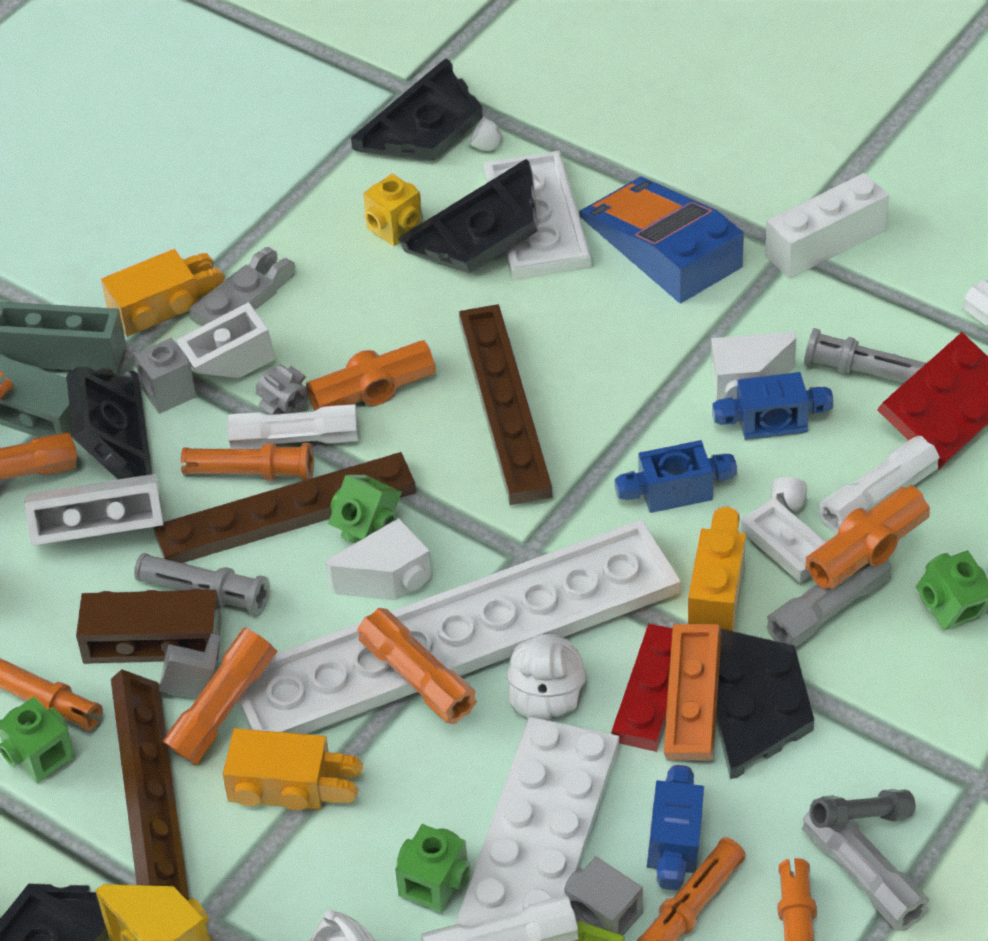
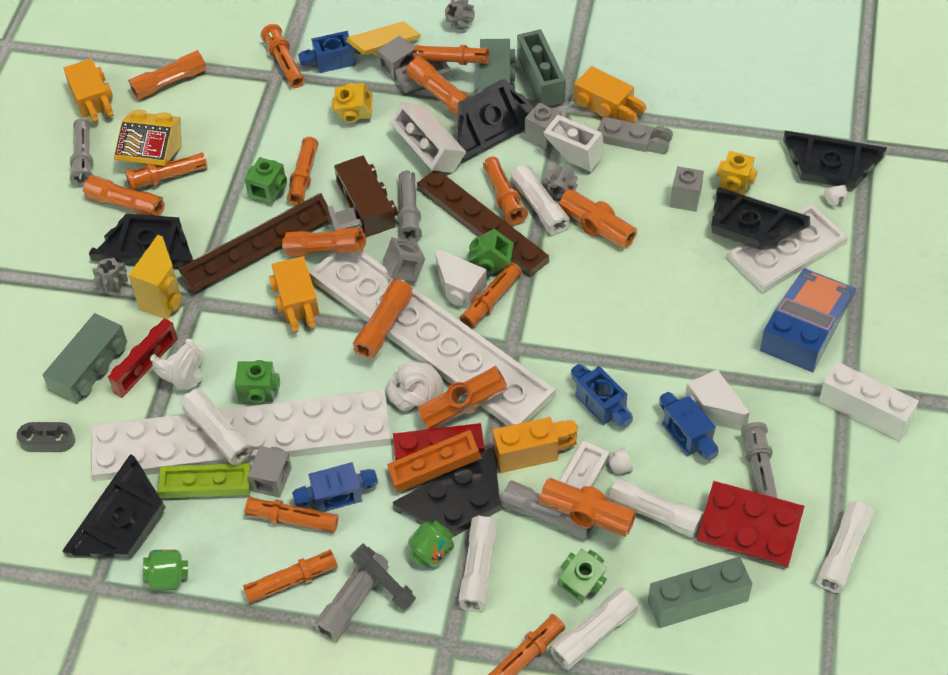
camera: 65 degrees right, 5 degrees up
reddish brown plate [459,304,552,505] -> none
none -> light grey brick [383,237,425,282]
none -> bright green head [408,520,454,567]
none -> orange piece [418,366,508,429]
none -> white axle [458,515,498,612]
none -> orange pin [459,262,522,329]
none -> light grey brick [670,166,704,212]

